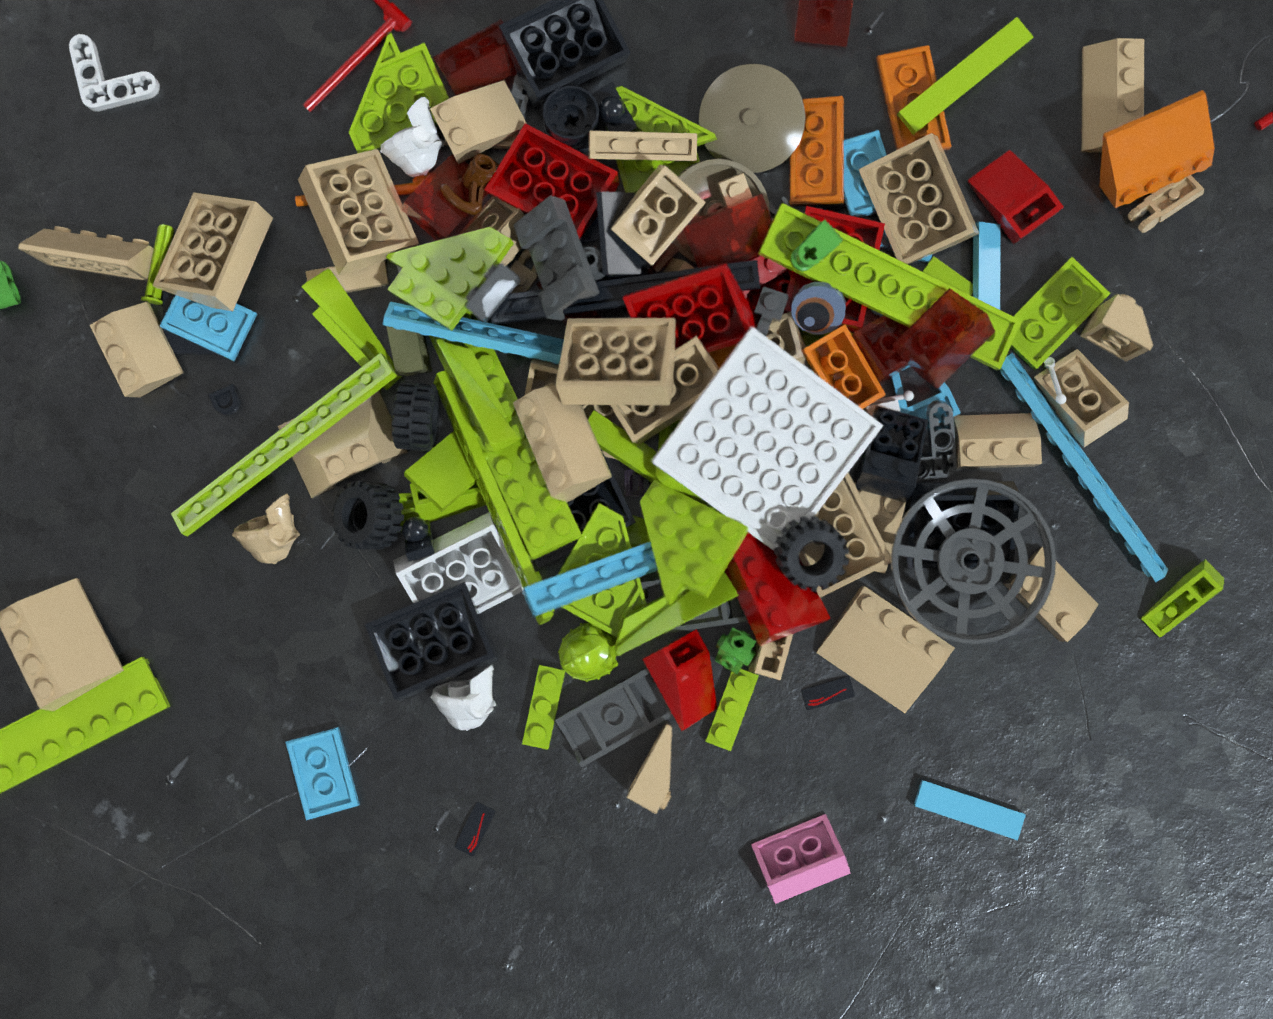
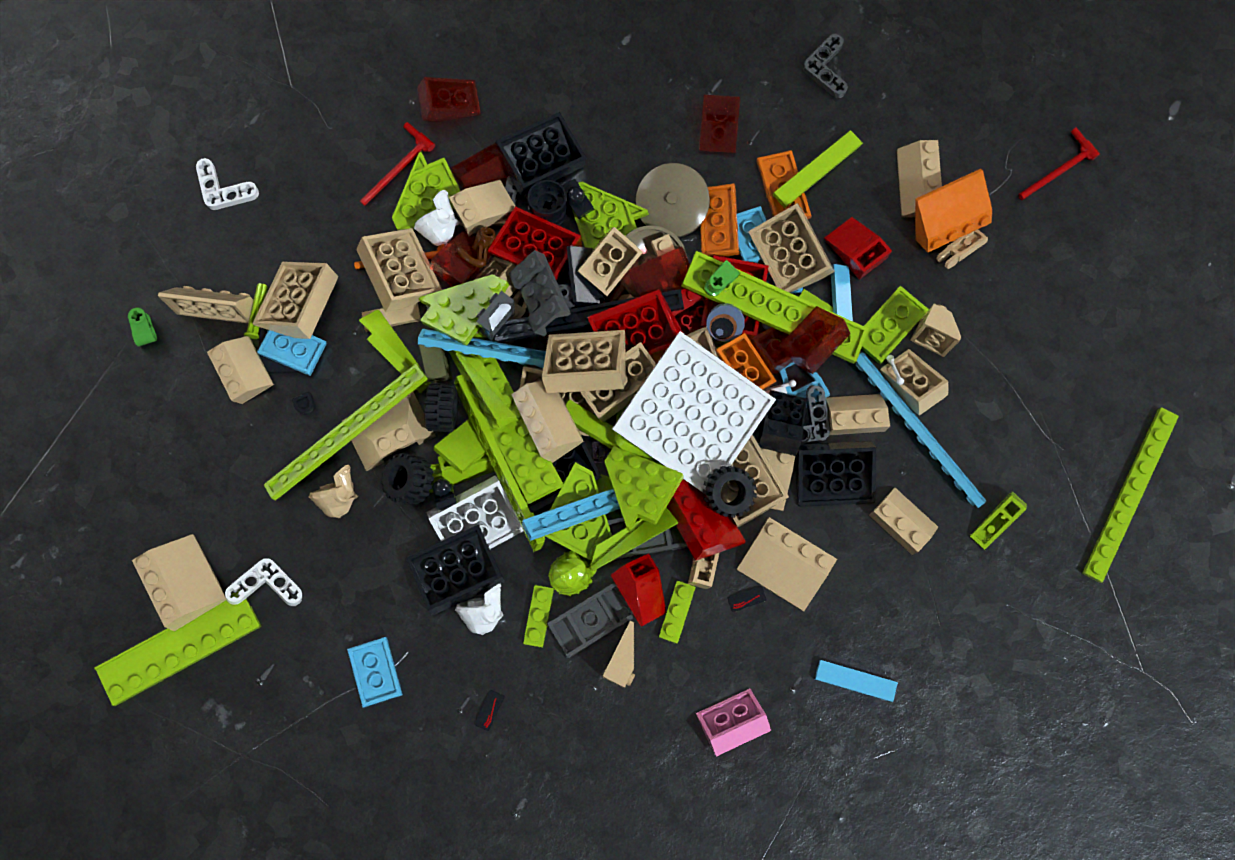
camera: 10 degrees left, 10 degrees down
tan plate [589,131,697,161] -> none
bright green brick [714,628,756,674] -> none
dark grey plate [754,287,789,337] -> none
dark grey dish [891,479,1056,644] -> none
none -> white beam [225,559,302,606]

